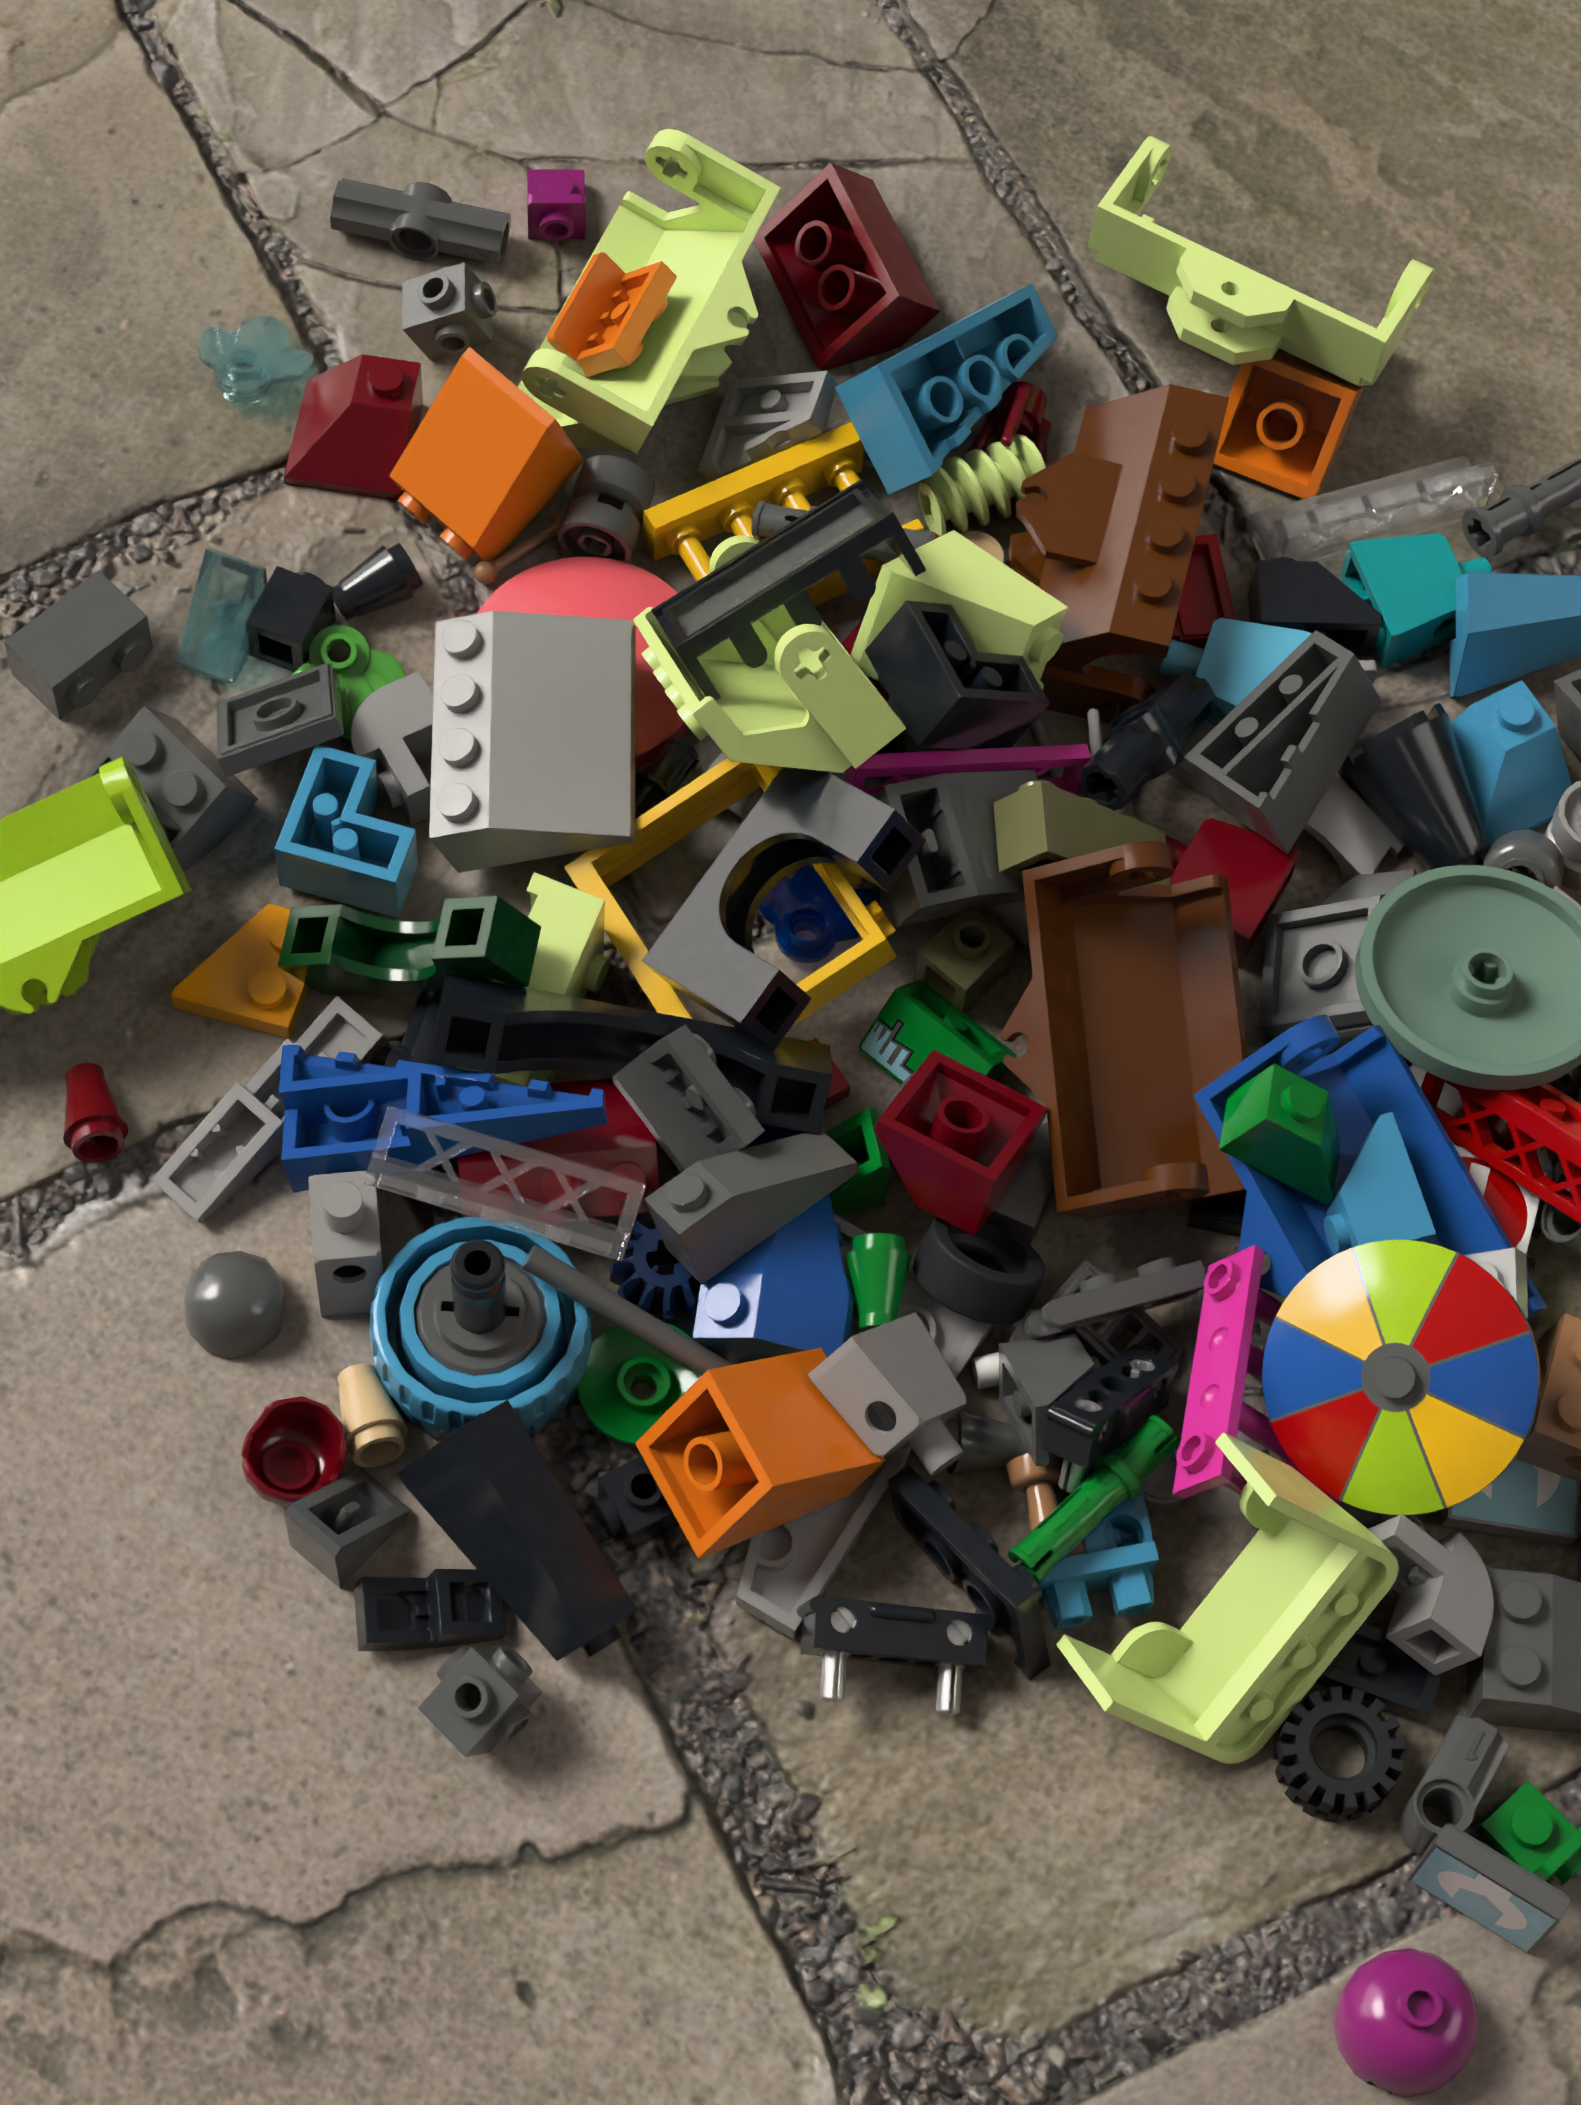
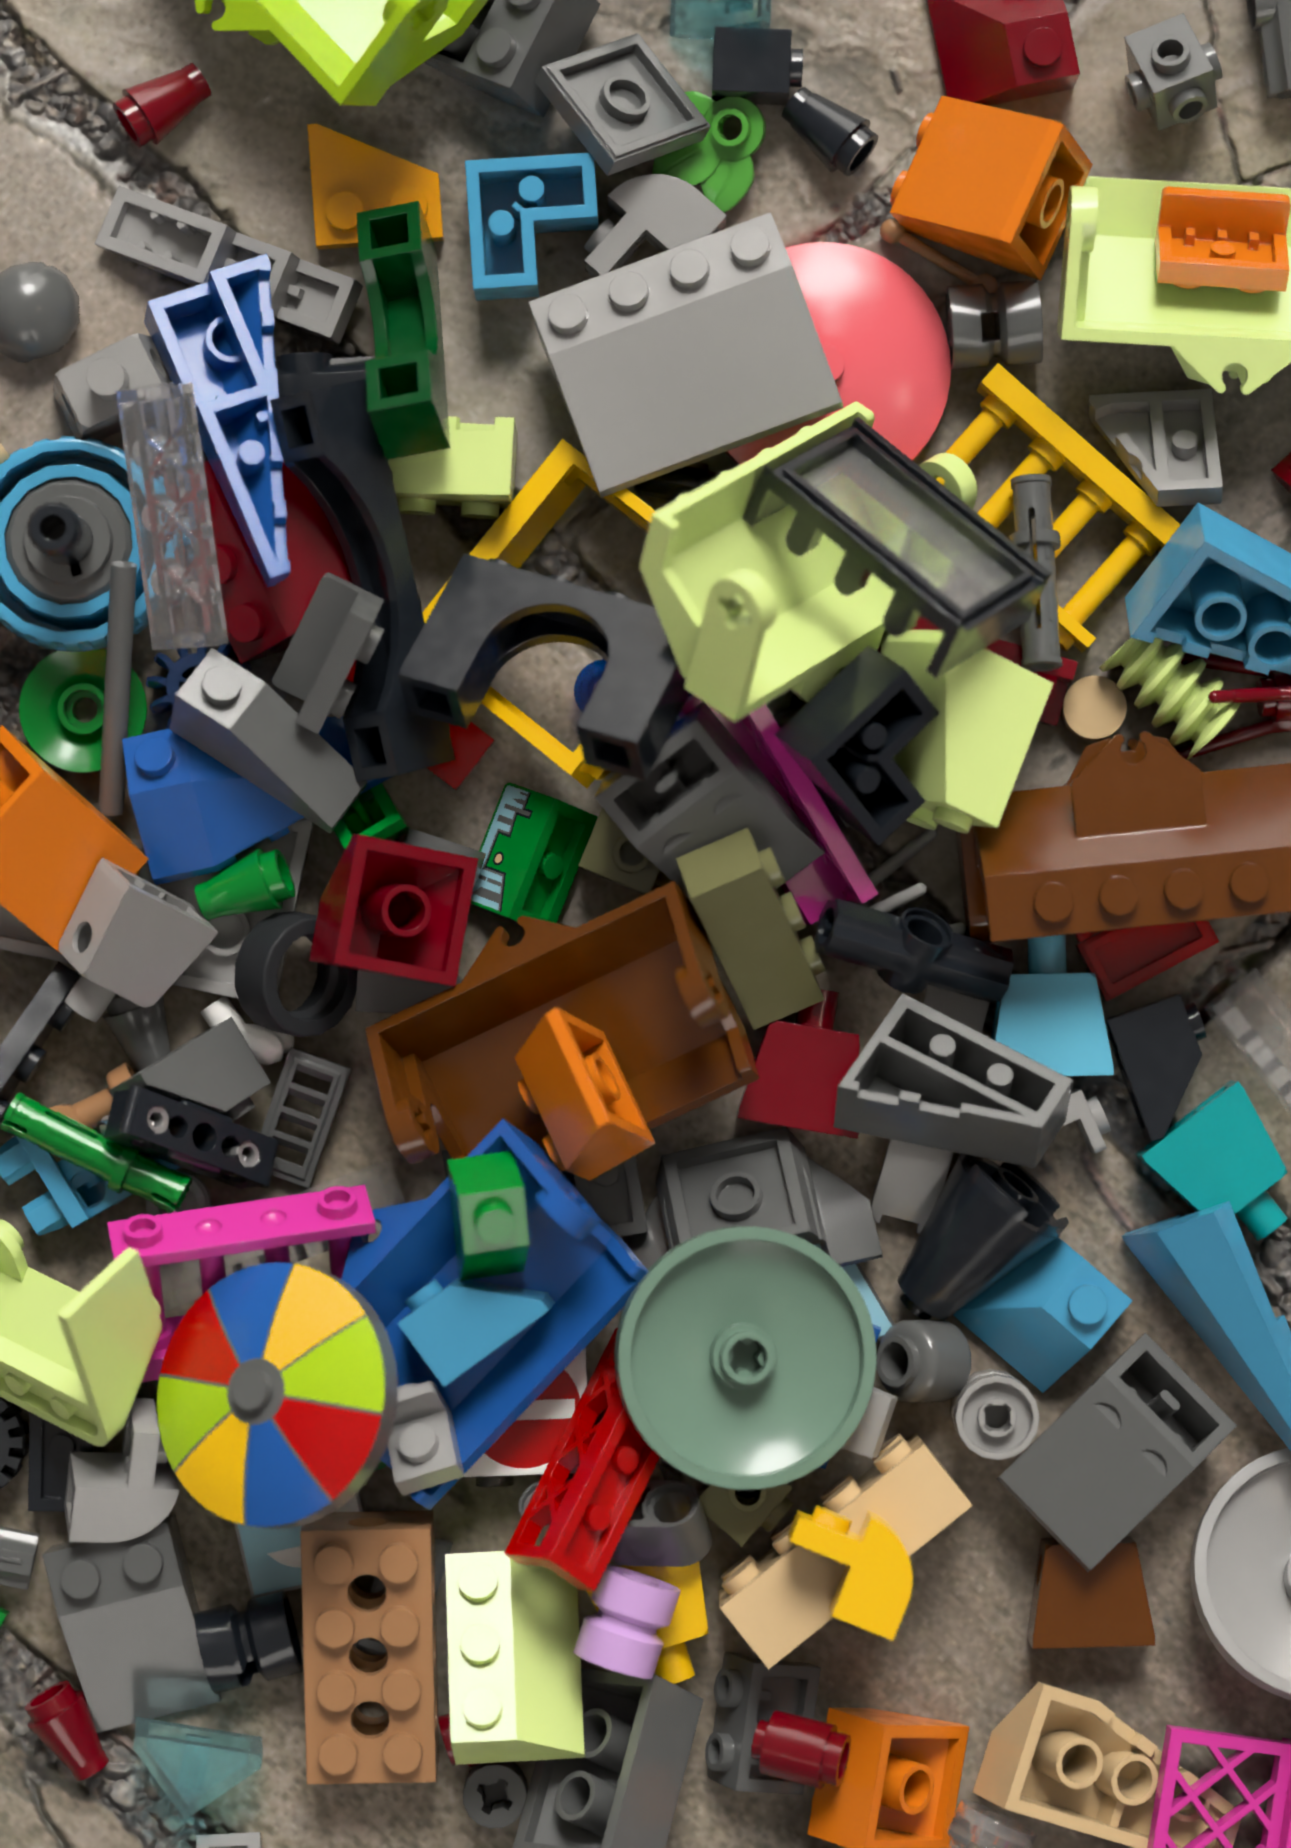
camera: 80 degrees right, 25 degrees up
dark grey hinge [1023,1256,1206,1339] -> none
none -> orange slope [514,1007,656,1181]

